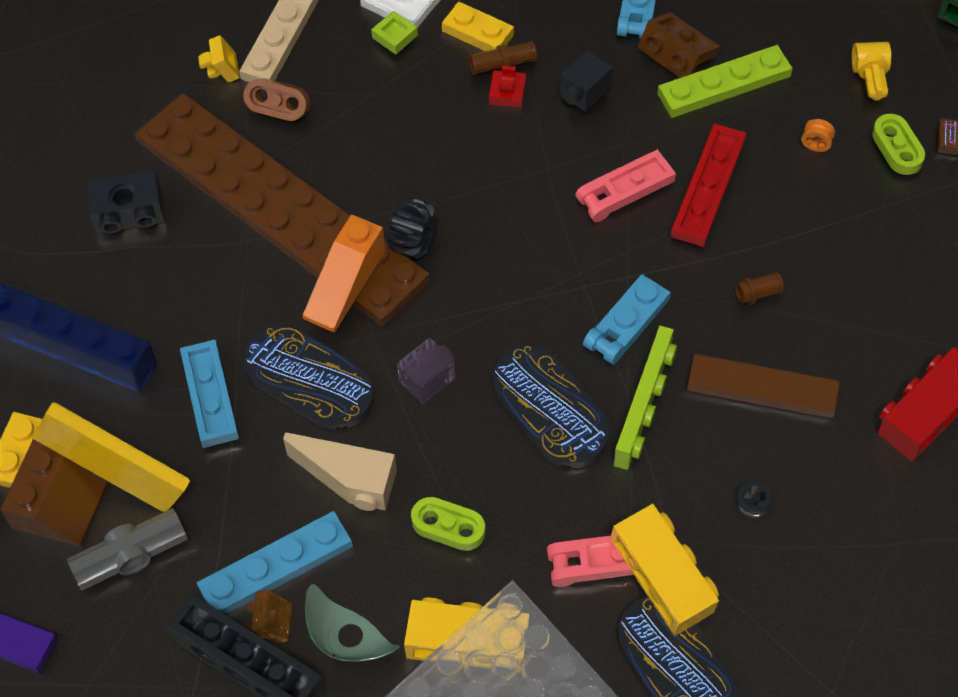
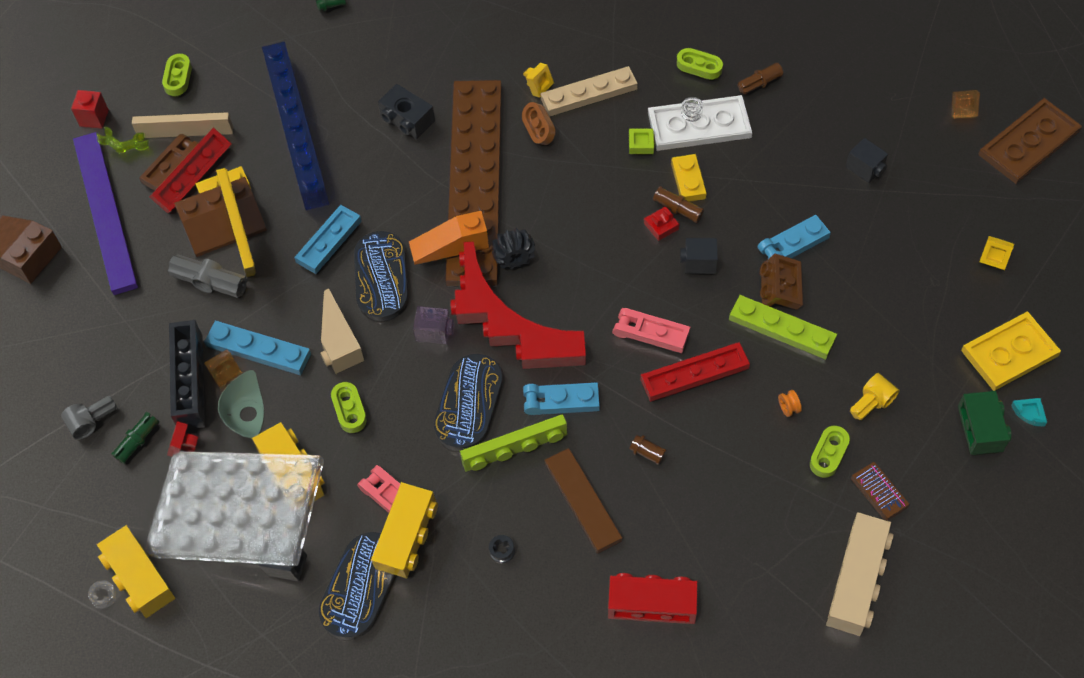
camera: 50 degrees right, 0 degrees up
none -> red arch [451,241,586,369]

